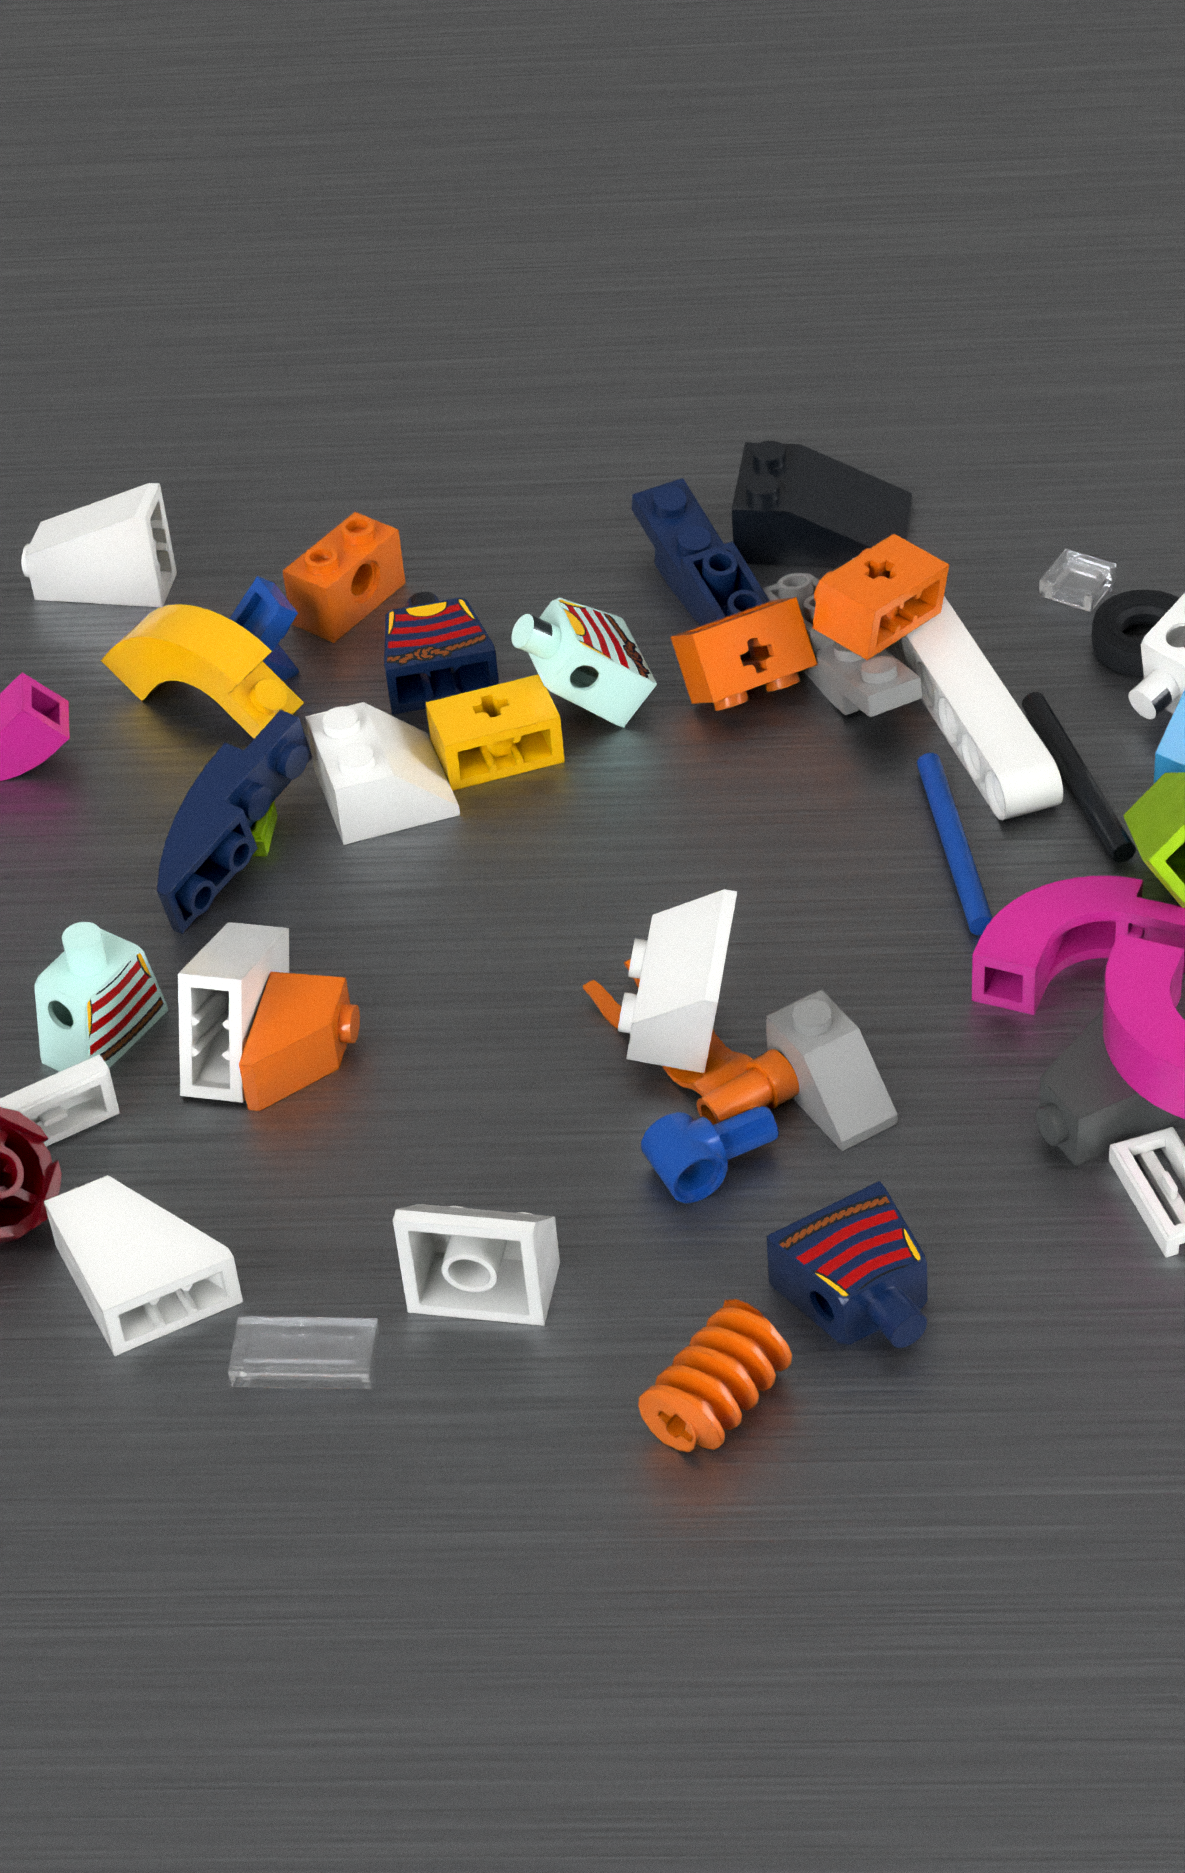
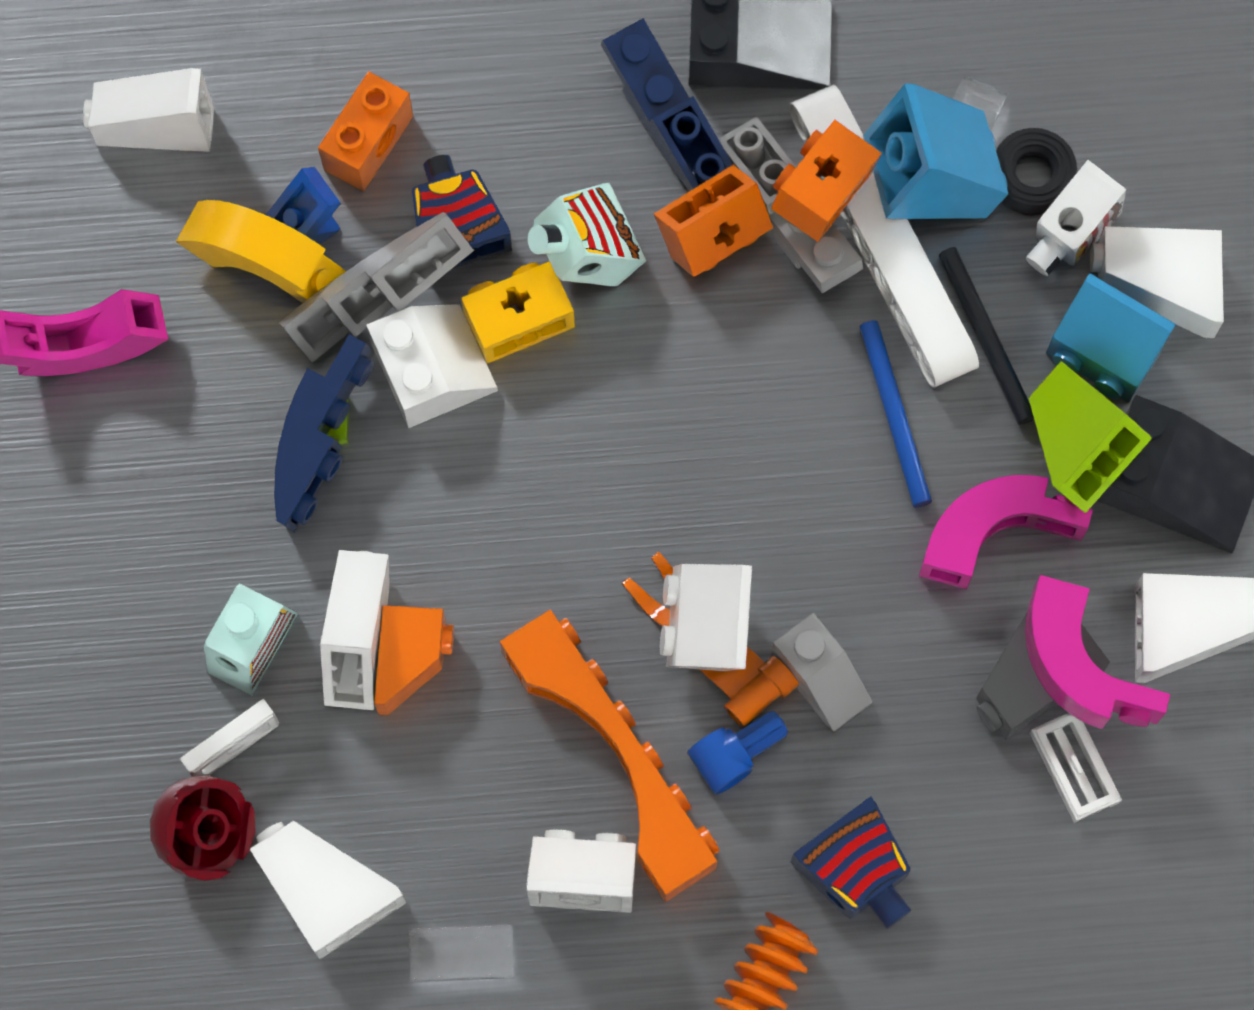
camera: 10 degrees left, 30 degrees up
none -> light grey slope [278,212,474,363]
none -> orange arch [499,609,720,903]
none -> dark azure slope [863,84,1008,219]

